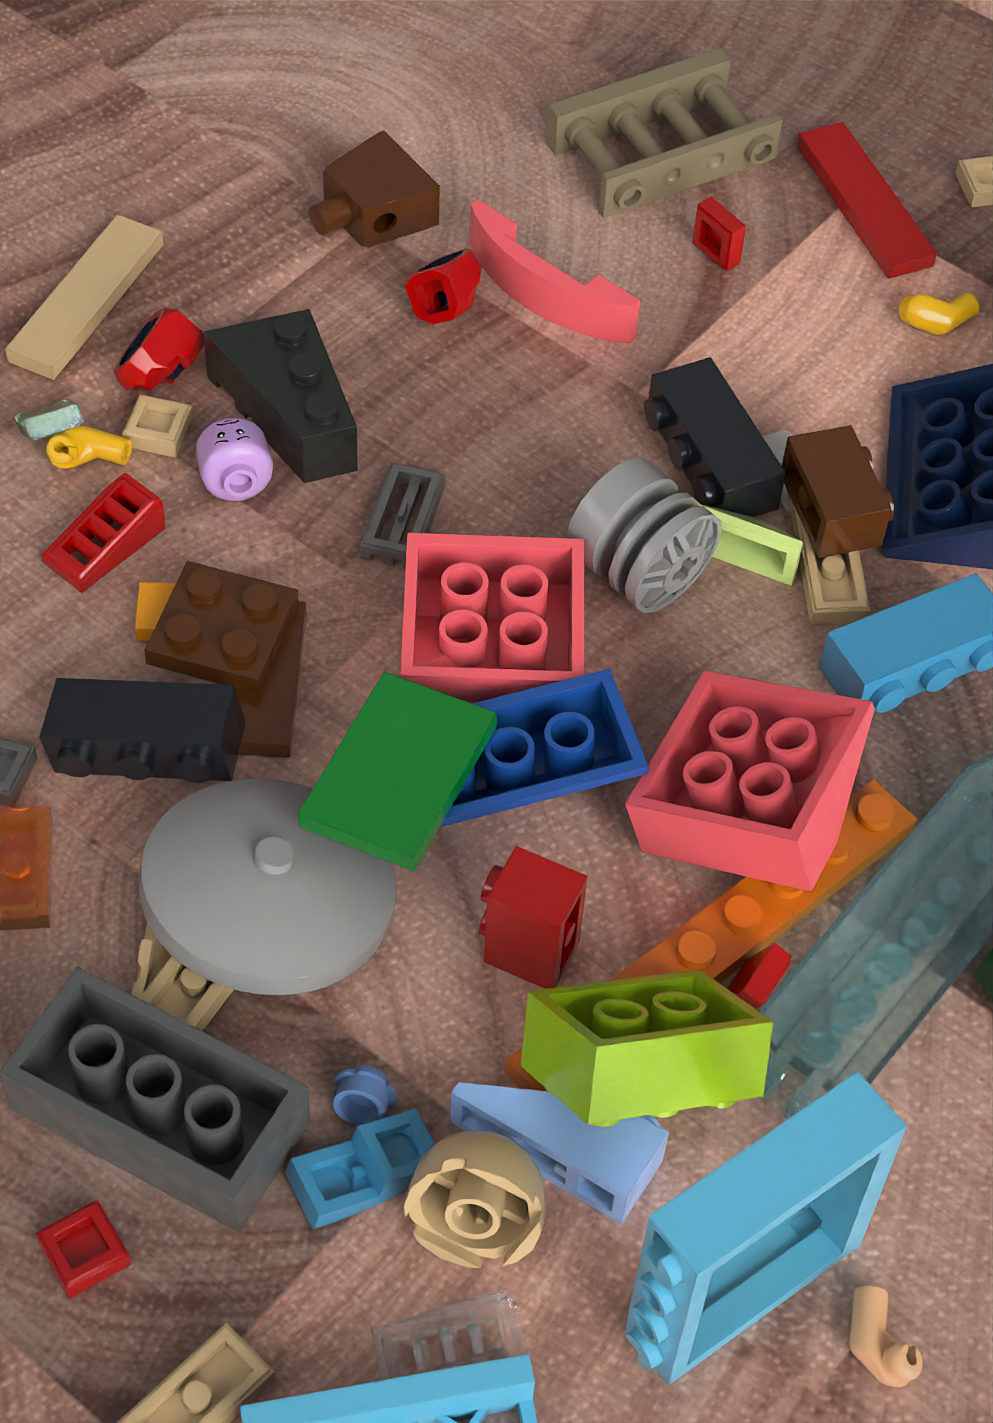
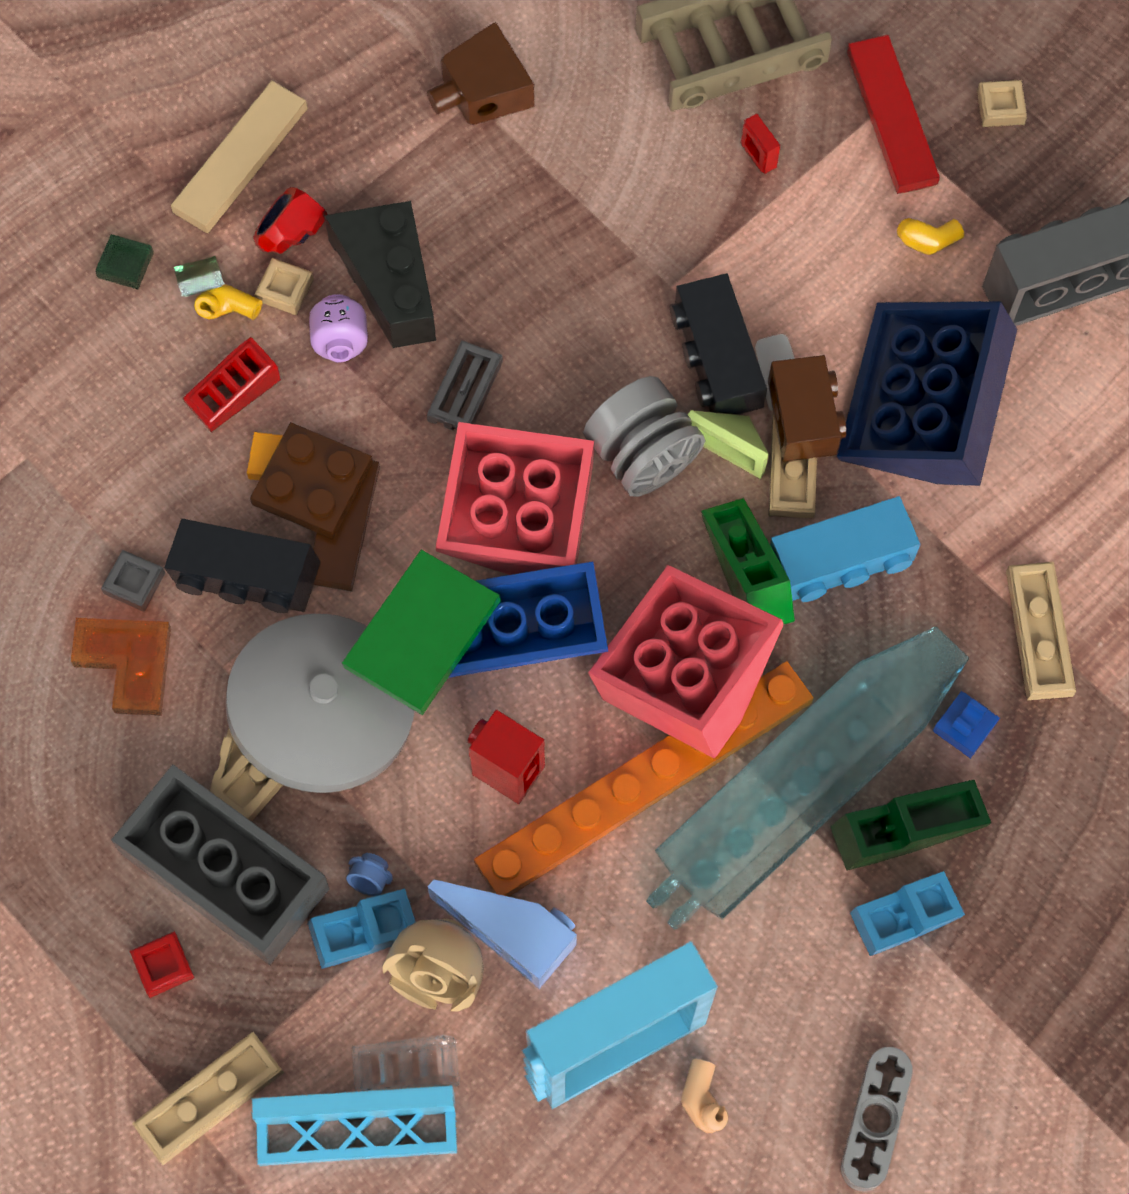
camera: 10 degrees right, 15 degrees up
red rock [405,248,482,325] -> none
coral slope [469,199,640,343] -> none
lime brick [520,969,773,1127] -> none
red tile [727,942,792,1009] -> none
none -> green slope [701,498,795,625]

